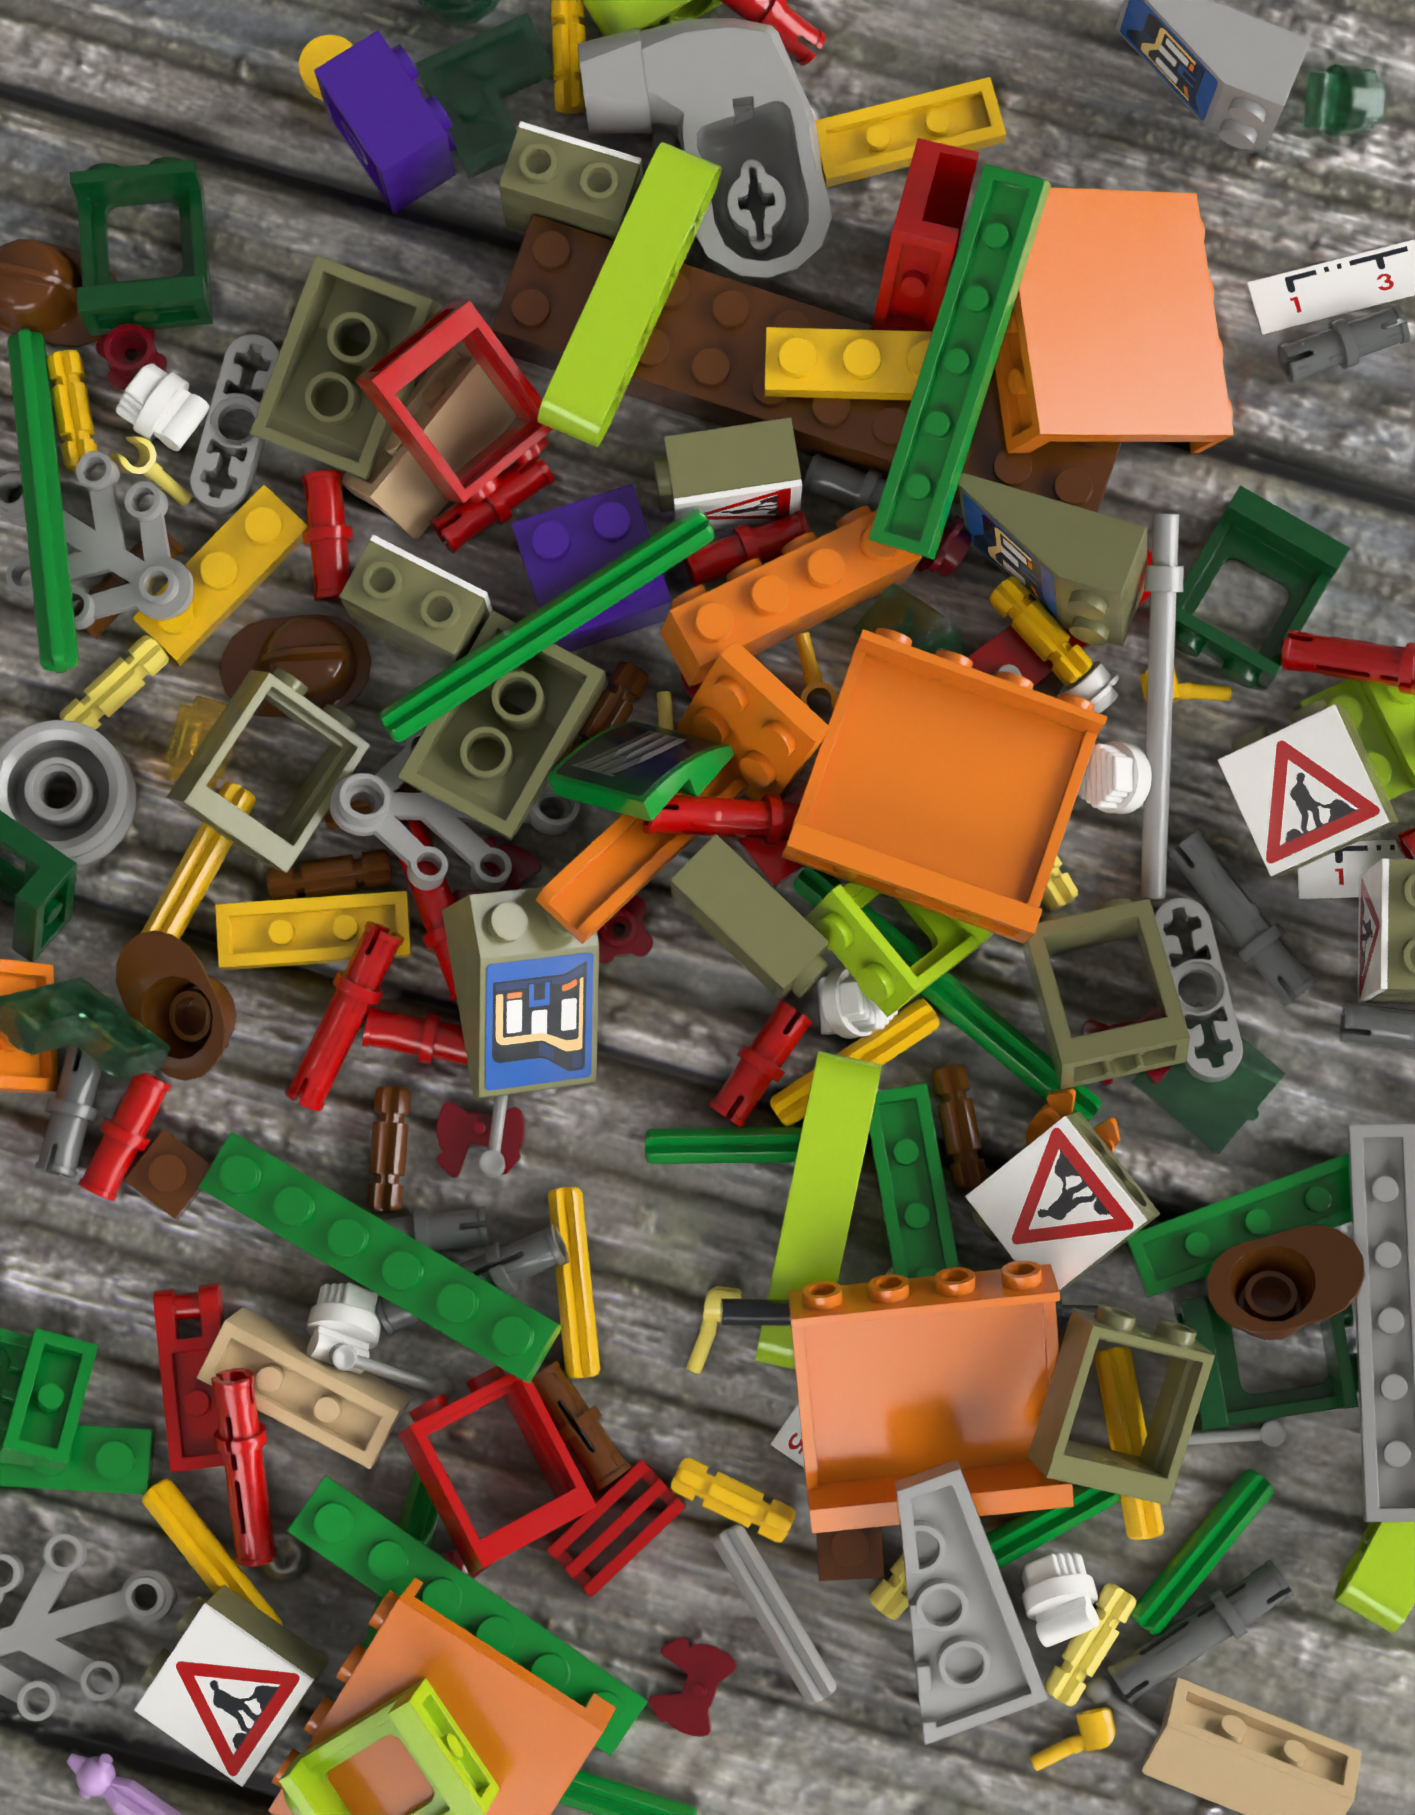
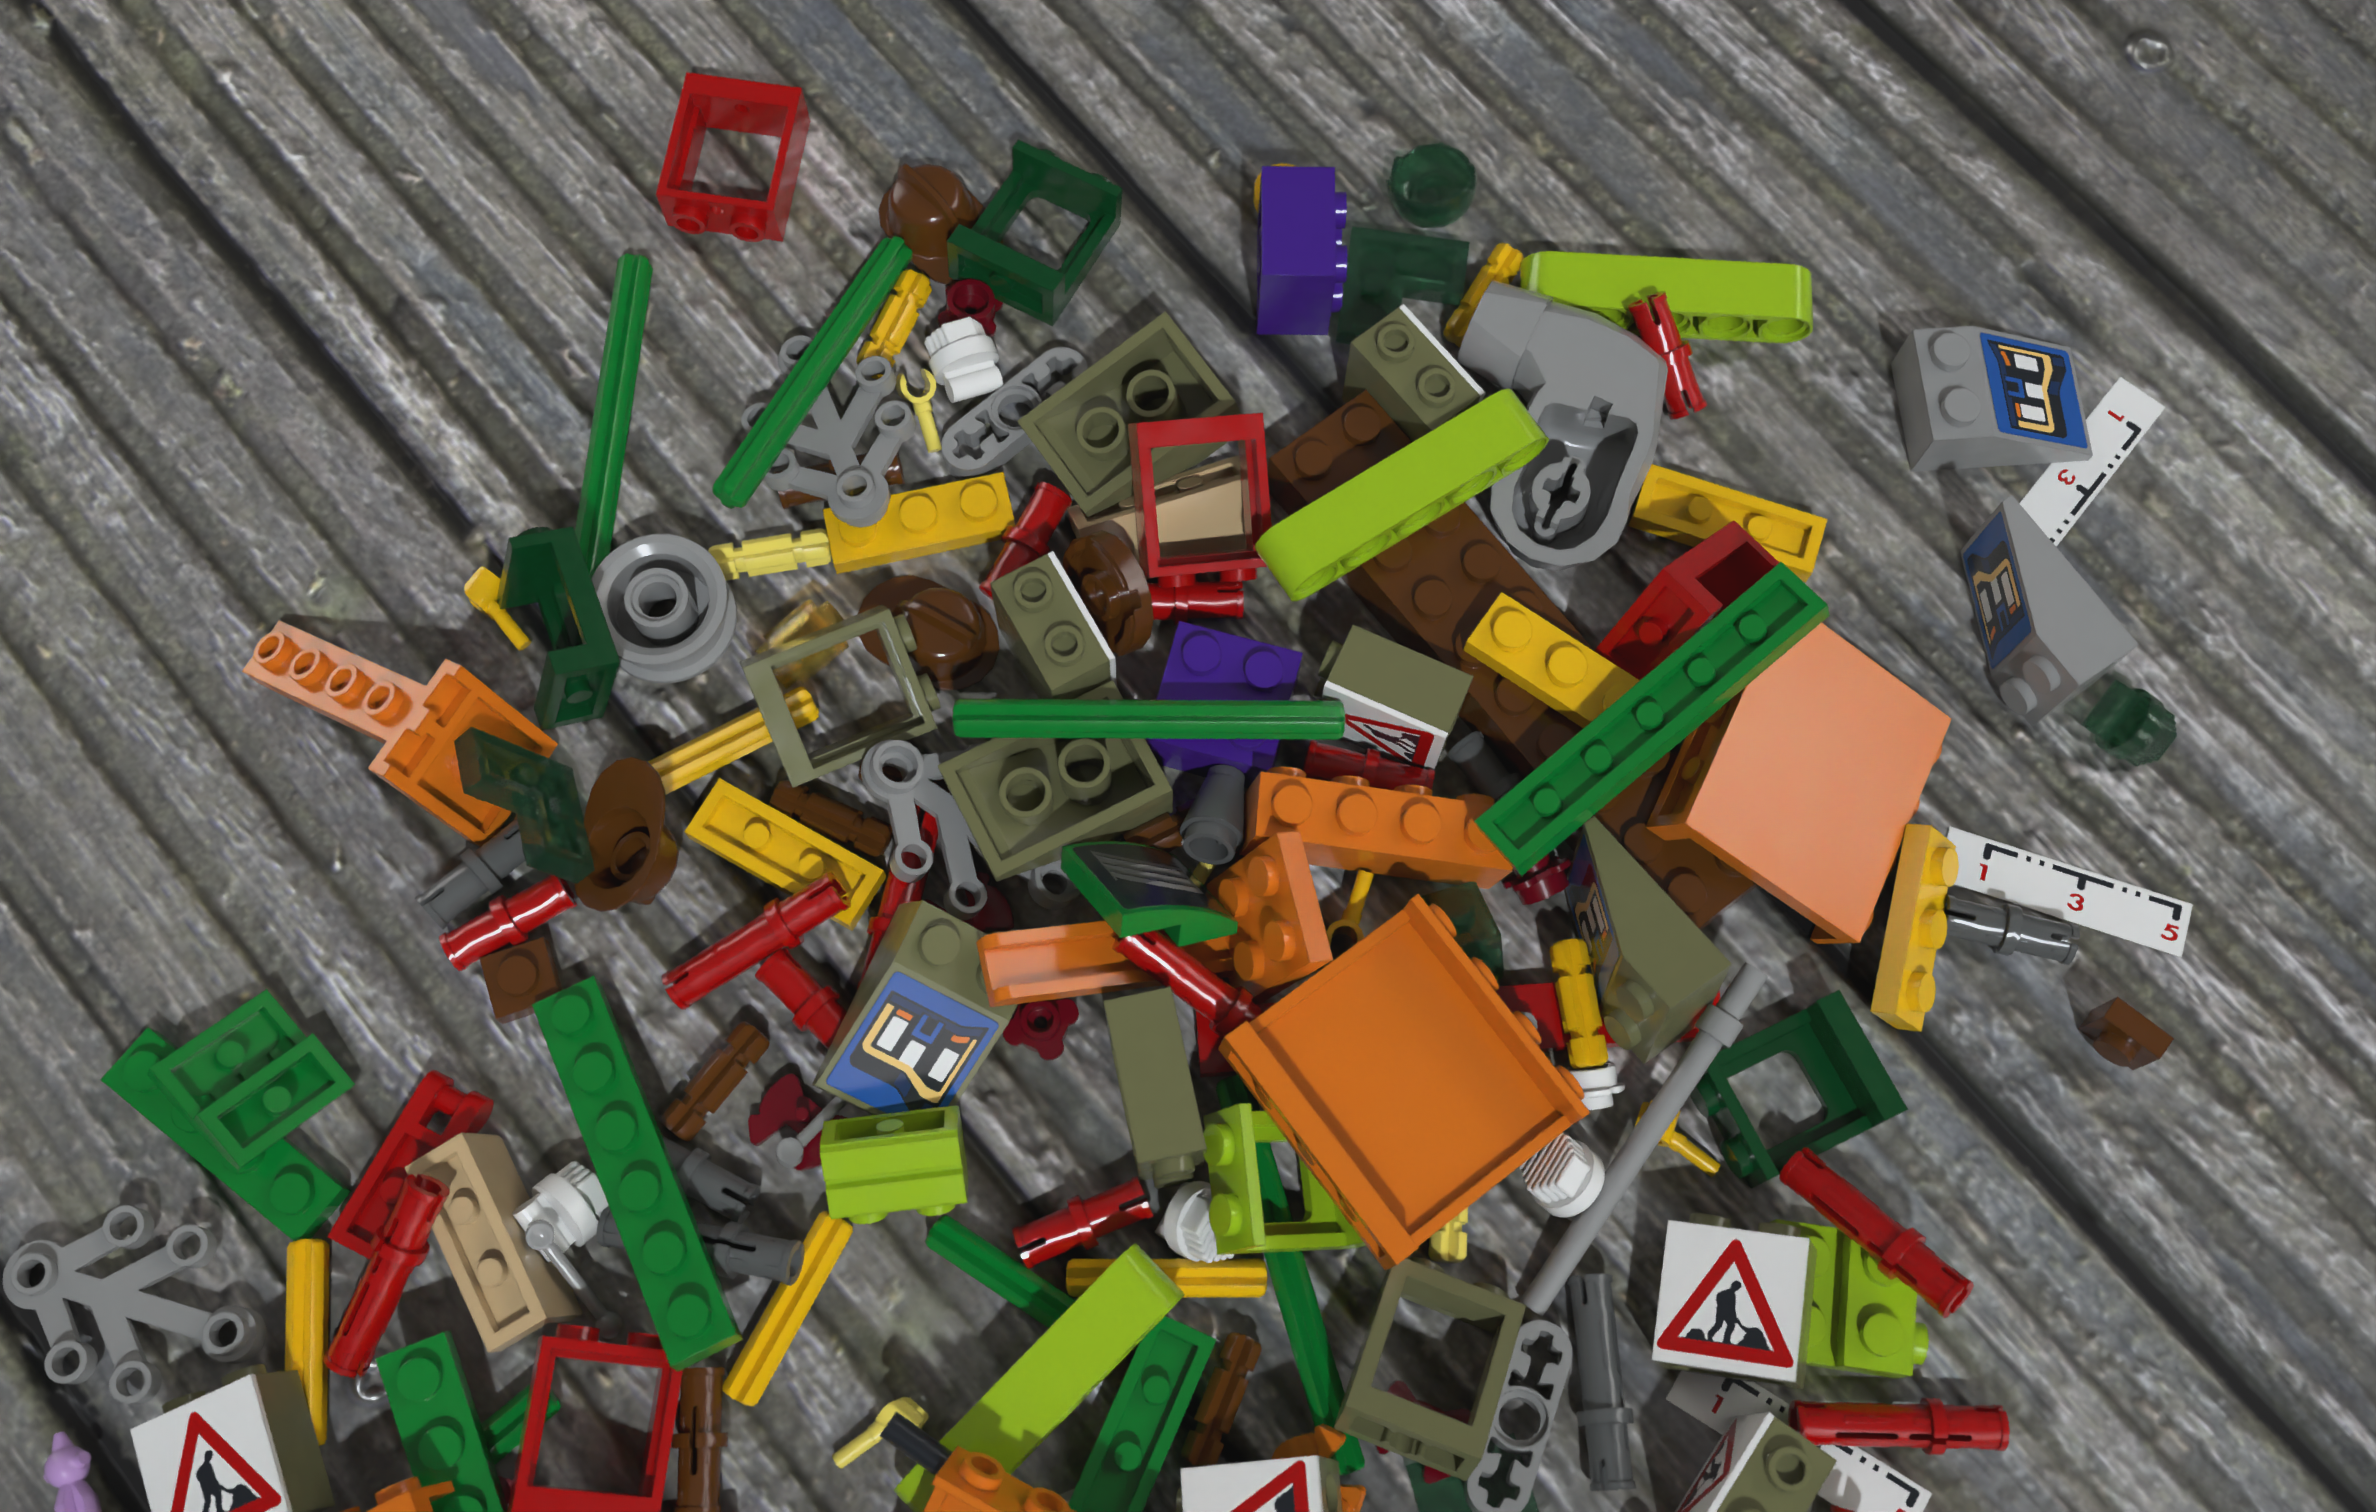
camera: 30 degrees right, 10 degrees down
none -> lime brick [820,1105,968,1224]
none -> reddish brown tile [1063,530,1154,657]
none -> dark grey cone [1180,765,1245,865]
none -> yellow plate [1870,824,1959,1032]

